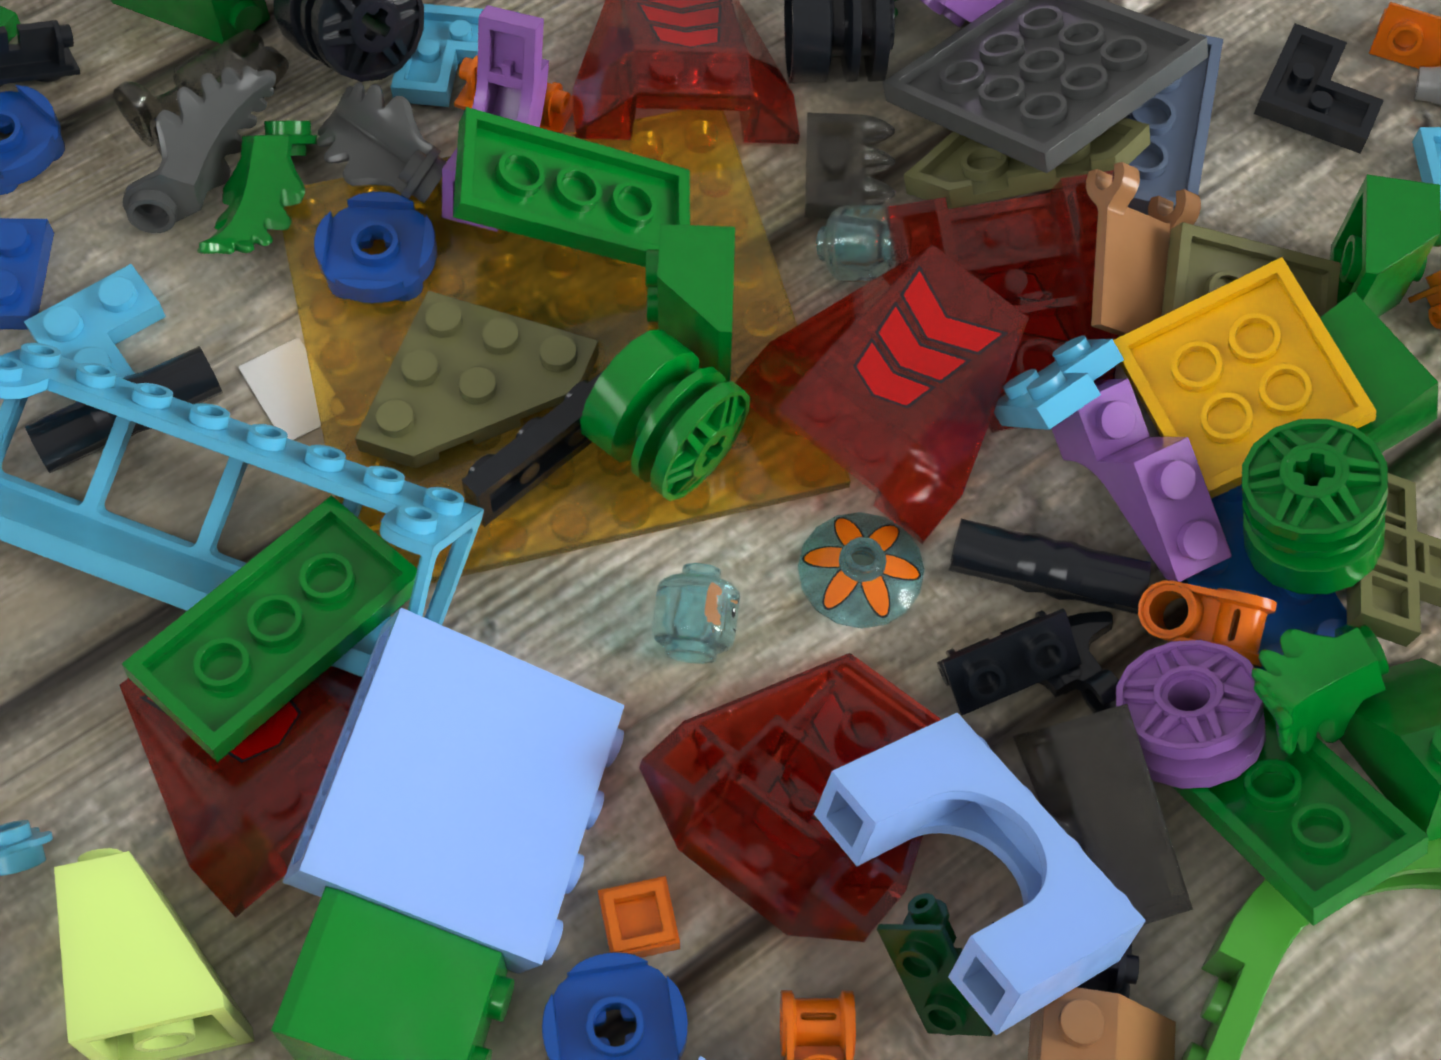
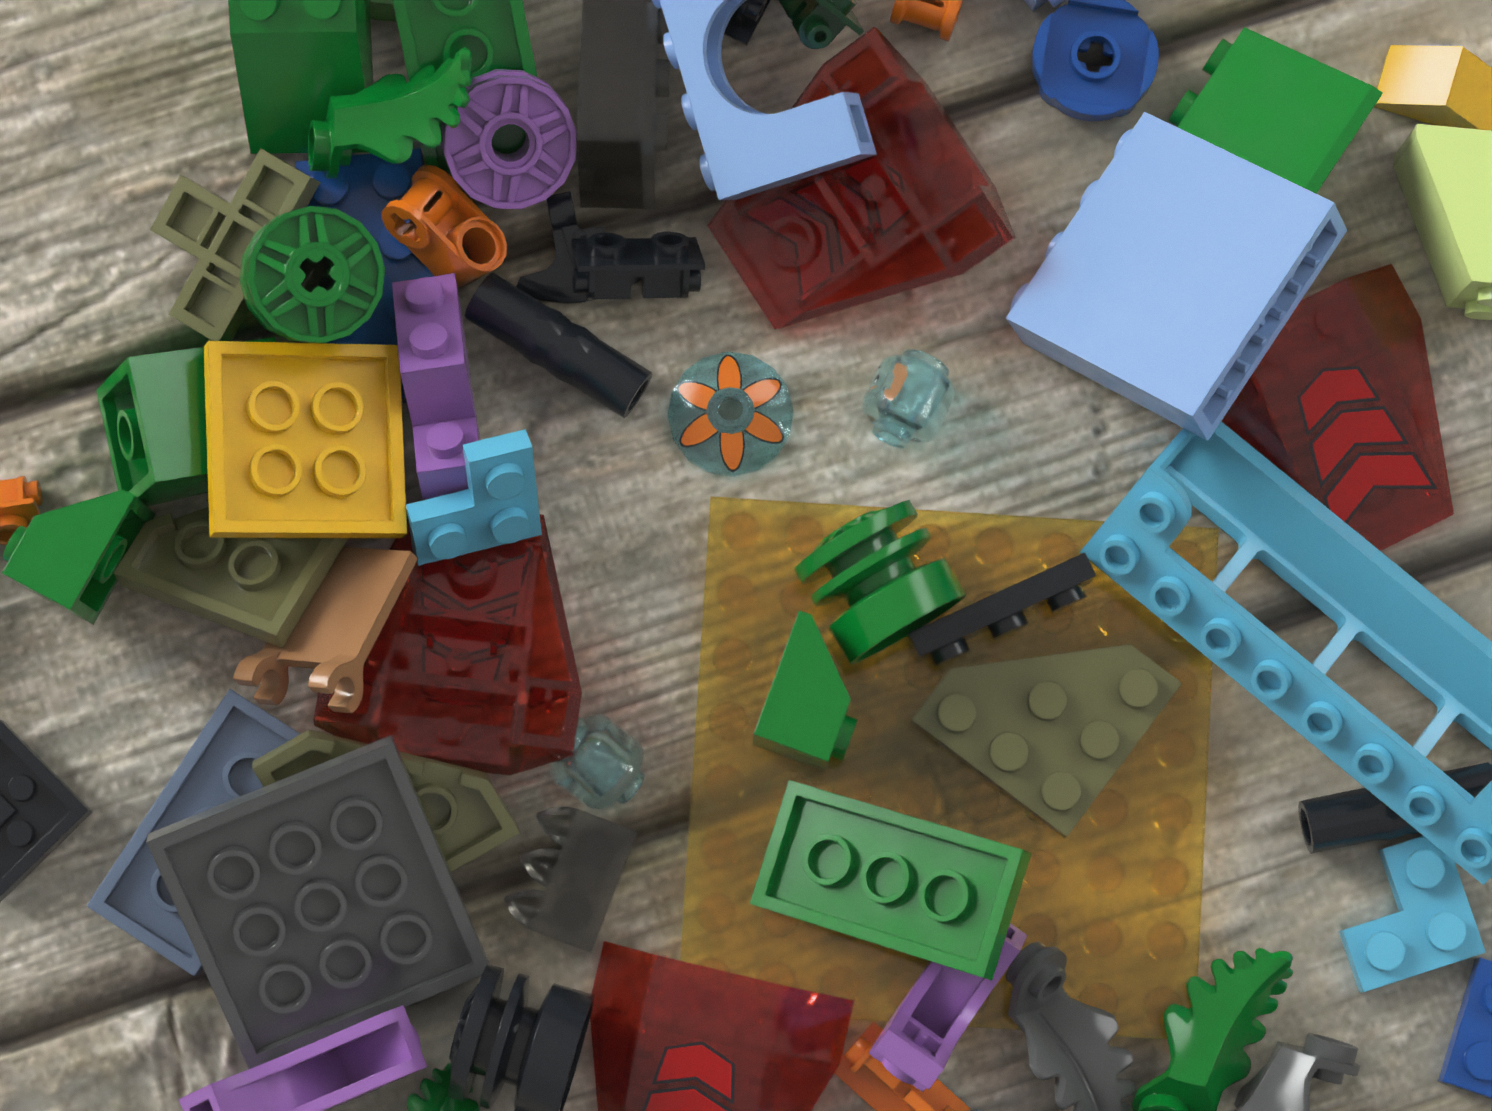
camera: 160 degrees left, 20 degrees up
green plate [122,495,417,763] -> none
white sticker [239,338,346,440] -> none
blue plate [314,192,437,303] -> none
orange tile [598,876,680,958] -> none
clear red wedge [735,244,1029,544] -> none

